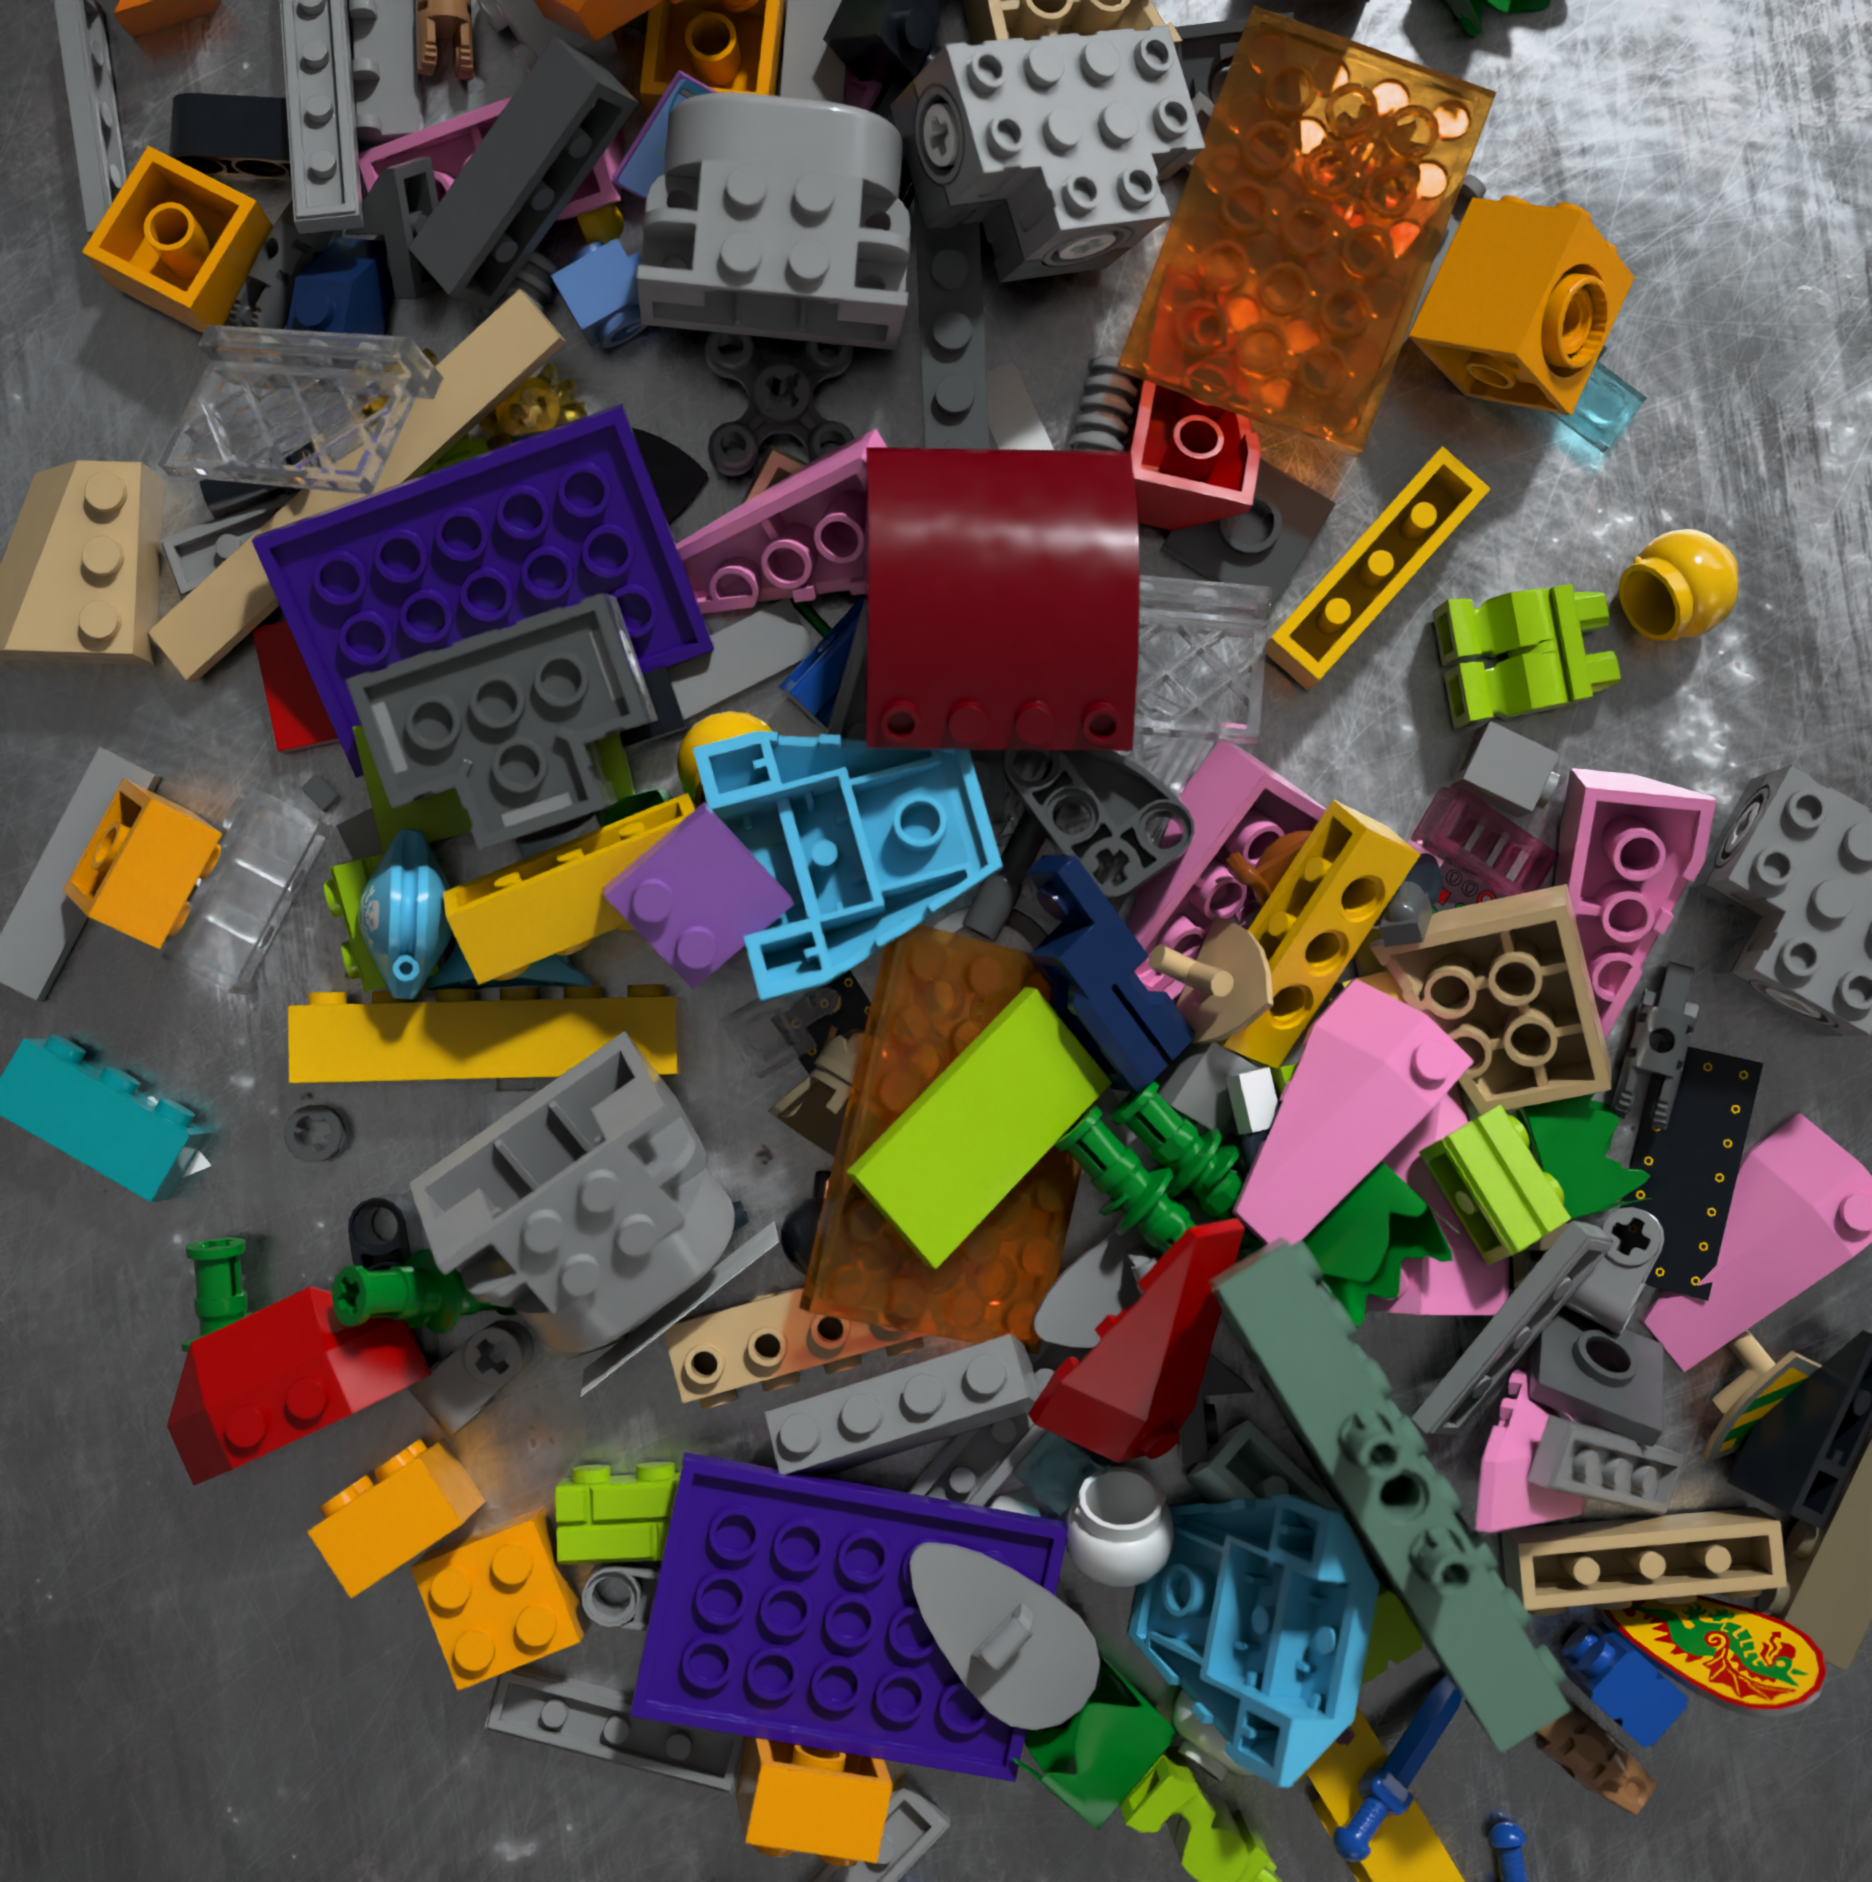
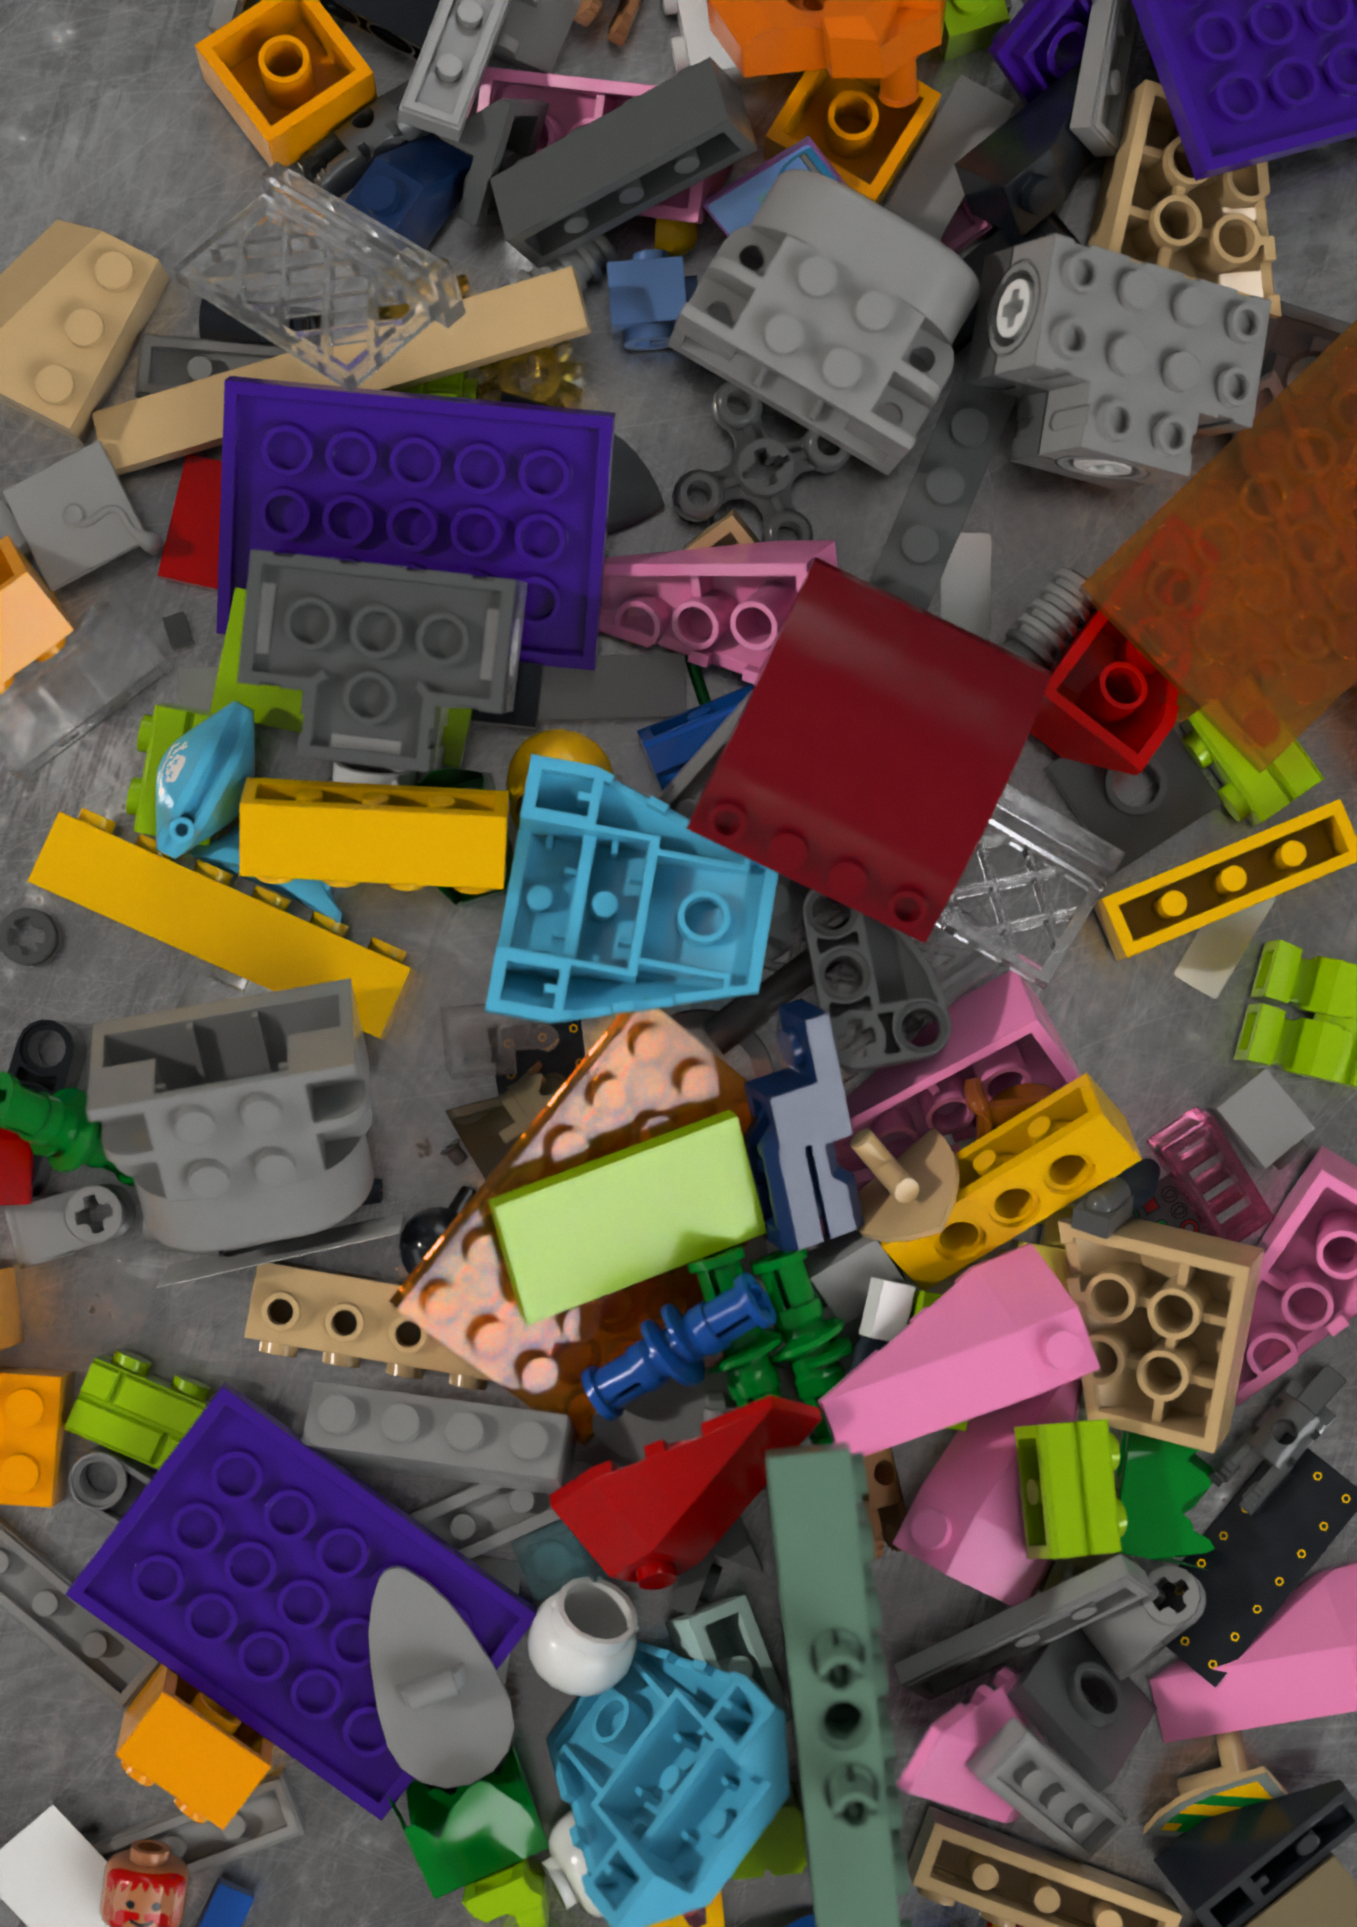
camera: 25 degrees right, 0 degrees up
medium lavender plate [603,802,794,989] -> none
green piece [1301,1160,1461,1328] -> none
none -> light grey hat [2,440,164,591]
none -> light grey piece [440,1138,468,1166]
none -> blue piece [581,1272,776,1422]
none -> white sticker [1174,896,1276,999]
none -> lime brick [1180,674,1325,827]

